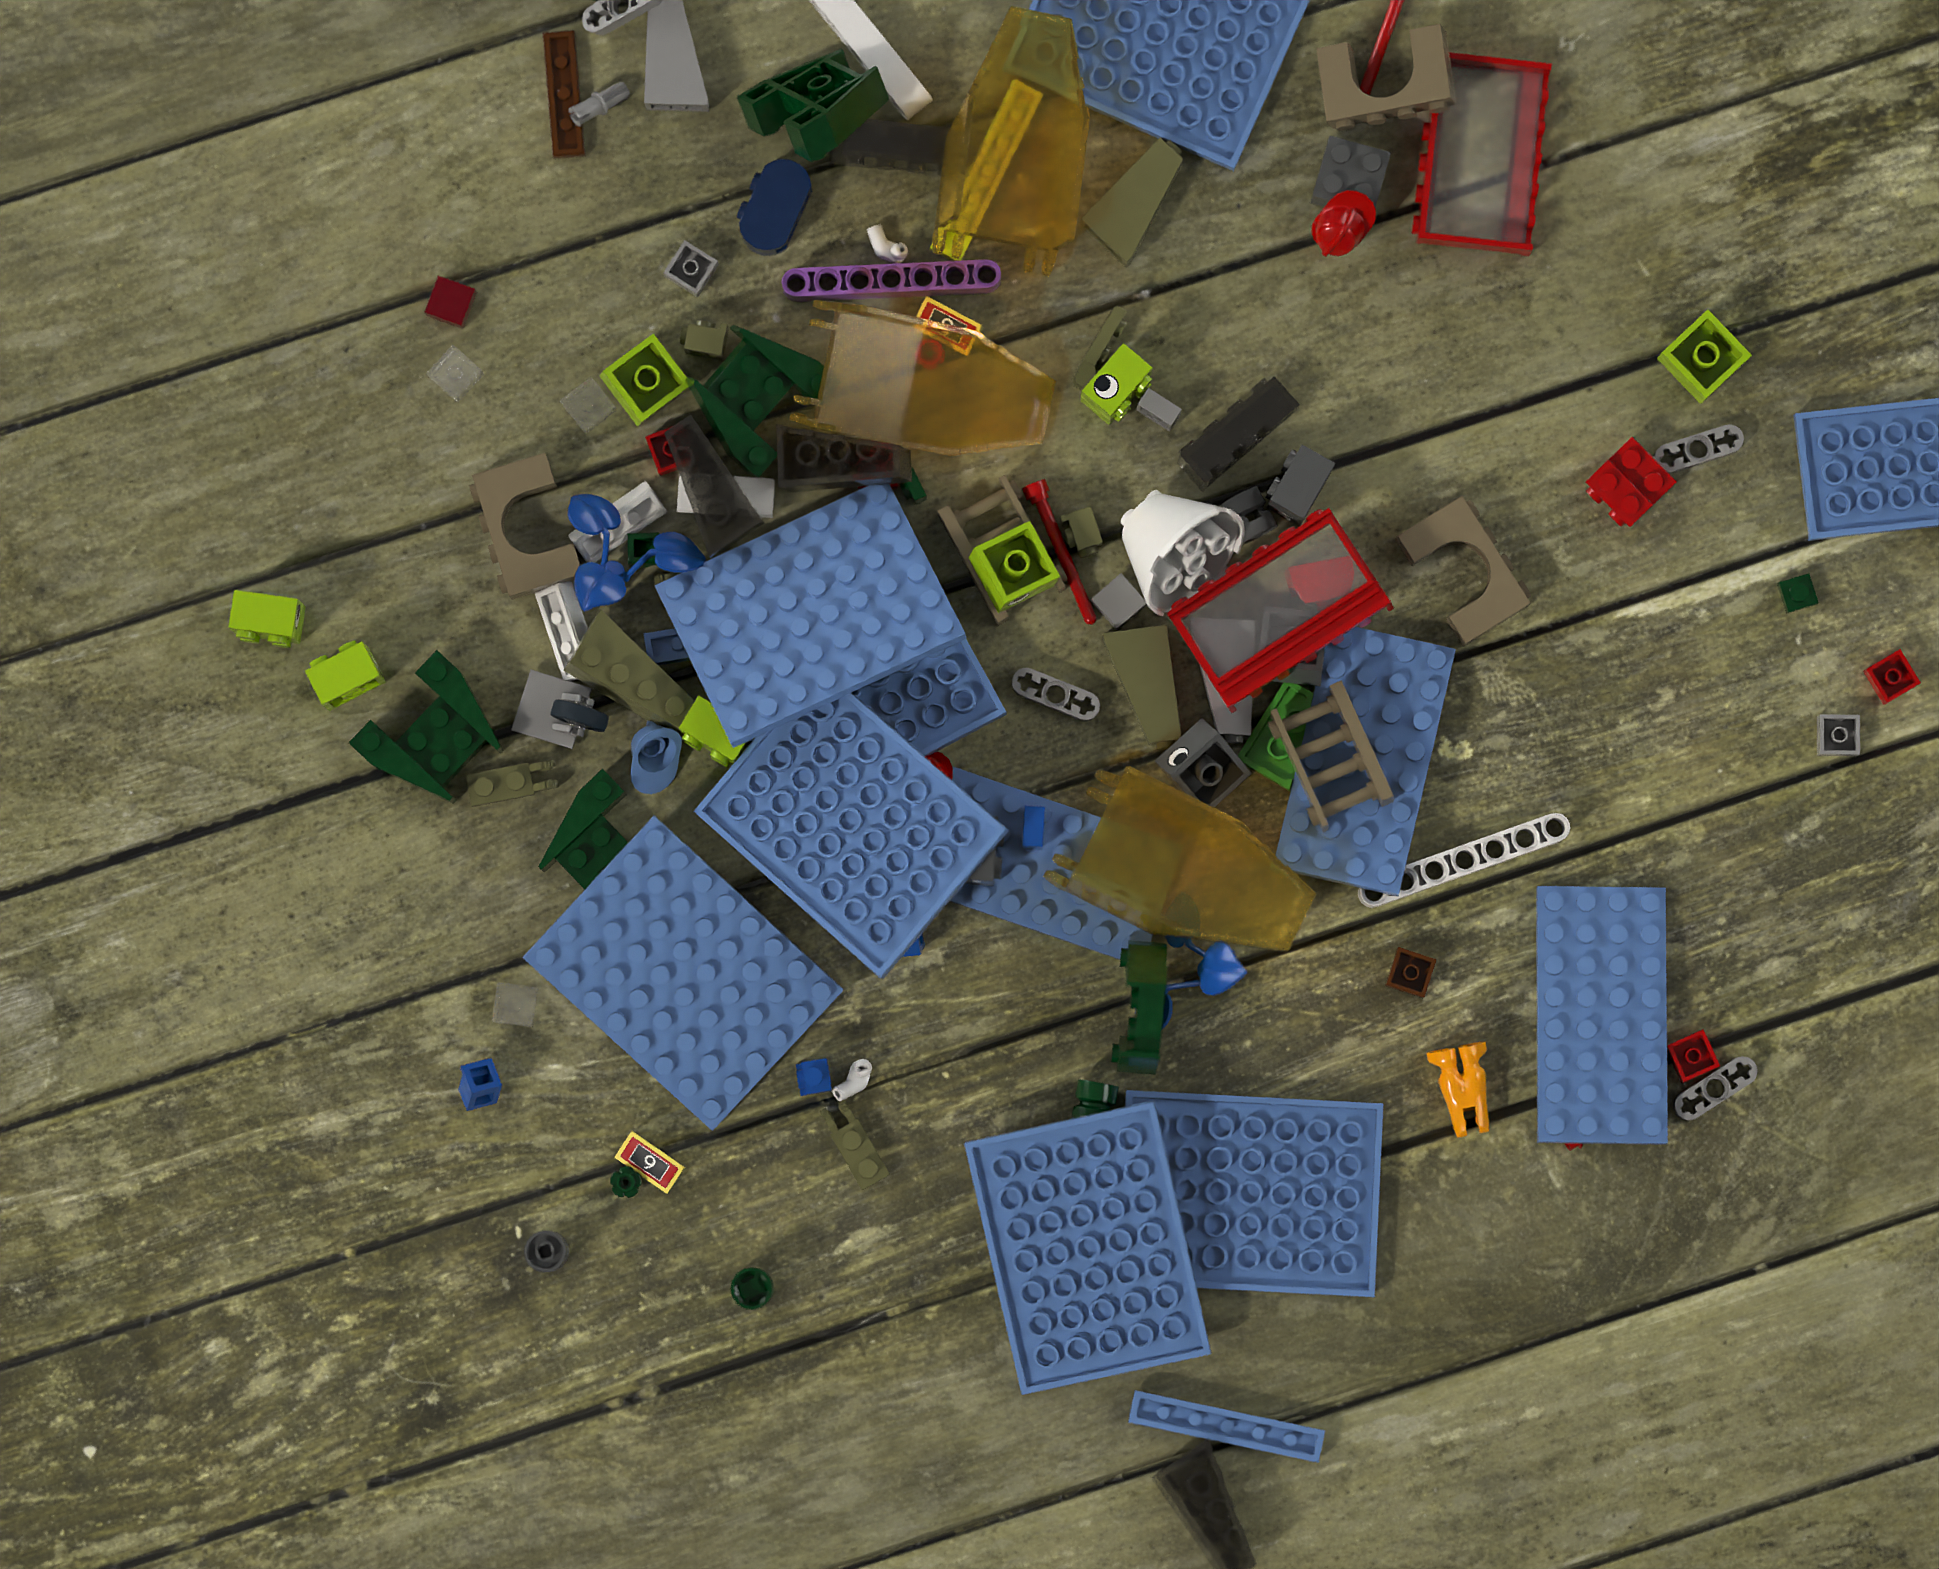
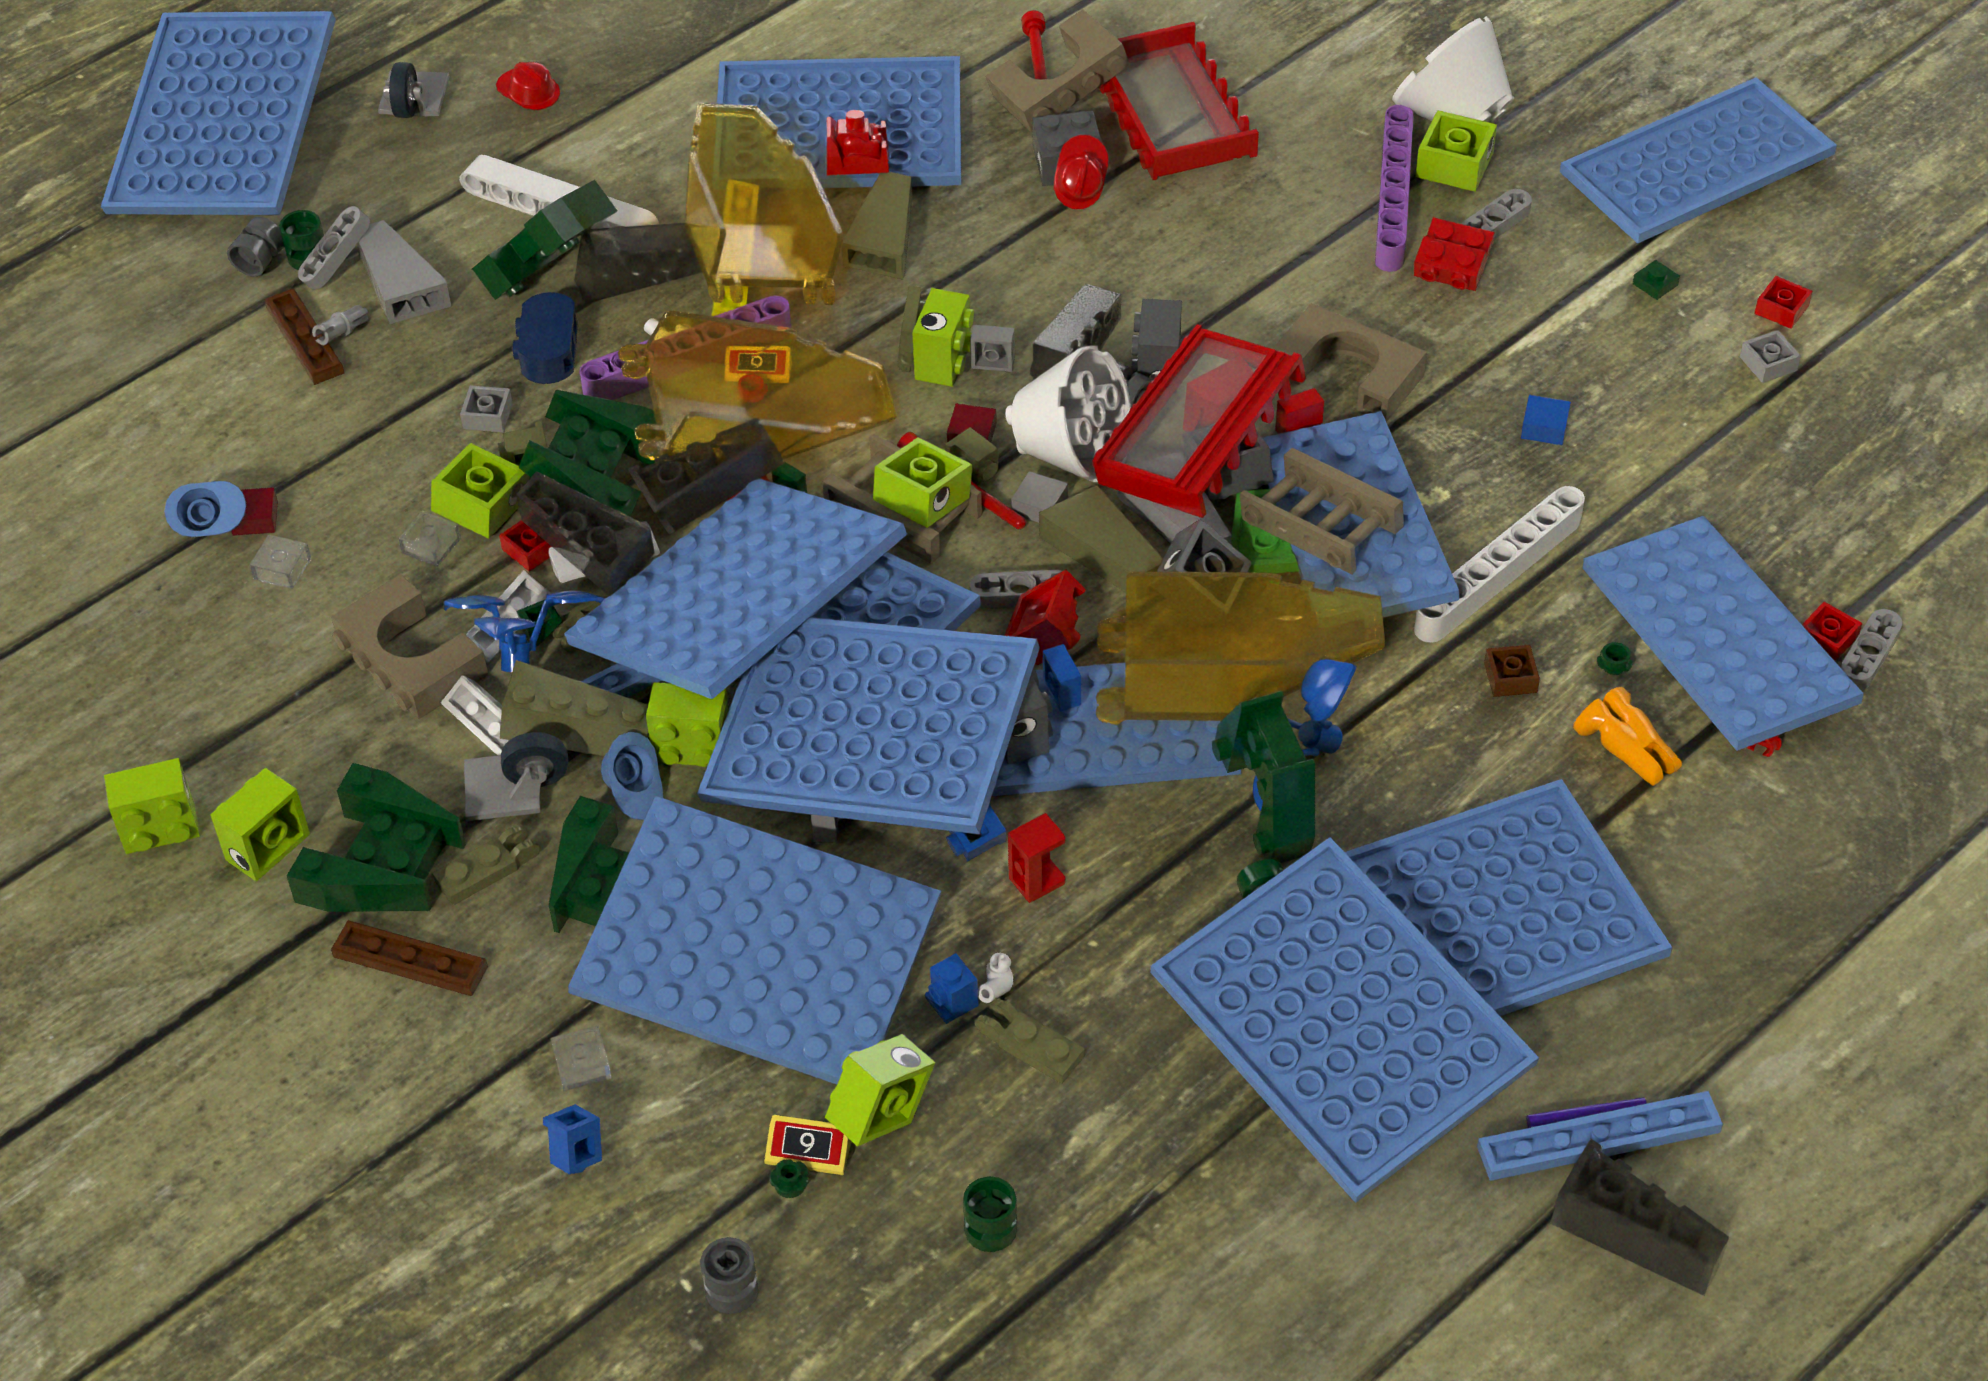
camera: 25 degrees left, 35 degrees down
none -> medium blue piece [164,481,246,537]
none -> reddish brown tile [331,920,488,996]
none -> lime brick [825,1034,936,1147]
none -> red brick [827,110,889,176]
none -> dark red piece [947,403,997,443]
none -> red brick [1004,569,1086,665]
none -> red panel [1008,813,1066,903]
none -> red piece [1275,388,1324,434]
none -> medium lavender beam [1375,105,1413,272]
none -> white cone [1392,16,1514,123]
none -> blue piece [1521,395,1571,445]
none -> dark purple bar [1526,1097,1647,1128]
none -> dark green plate [1597,642,1633,675]

